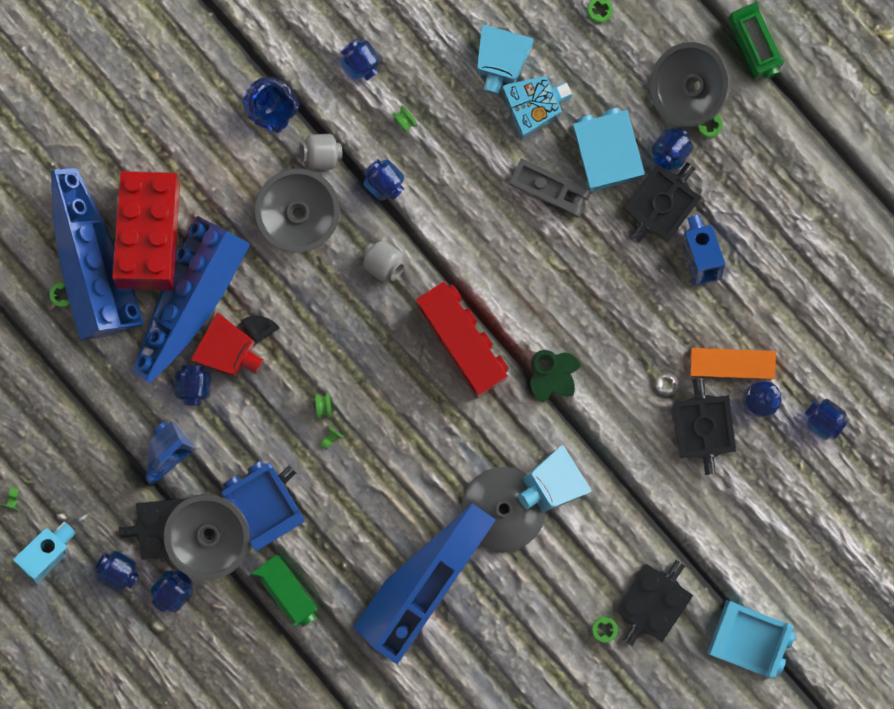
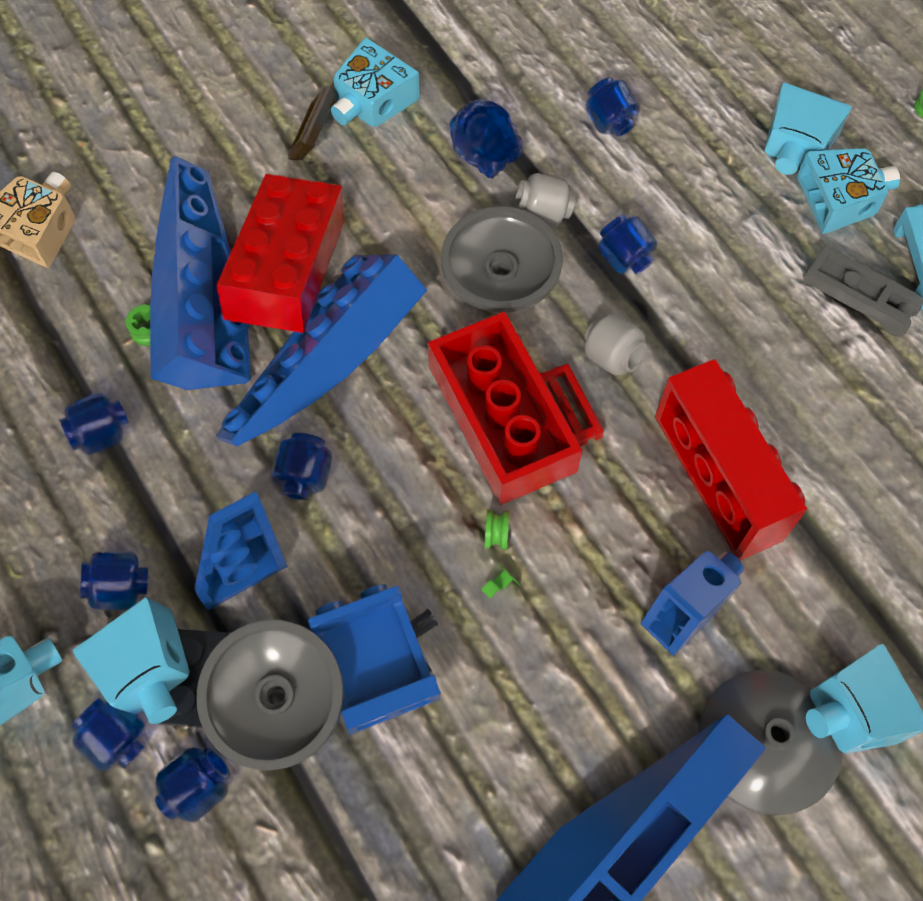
camera: 10 degrees right, 20 degrees down
red torso [191,313,264,377] -> none
black tile [241,316,280,344] -> none
green window [251,555,318,627] -> none
bright green bush [392,105,418,134] -> none
dark green plate [530,350,581,402] -> none
none -> clear blue head [59,392,129,455]
none -> medium azure torso [73,597,190,724]
none -> clear blue head [80,551,148,610]
none -> dark brown tile [287,85,335,160]
none -> medium azure torso [330,38,420,127]
none -> red brick [428,311,583,506]
none -> red tile [540,363,604,446]
none -> blue torso [640,551,743,656]

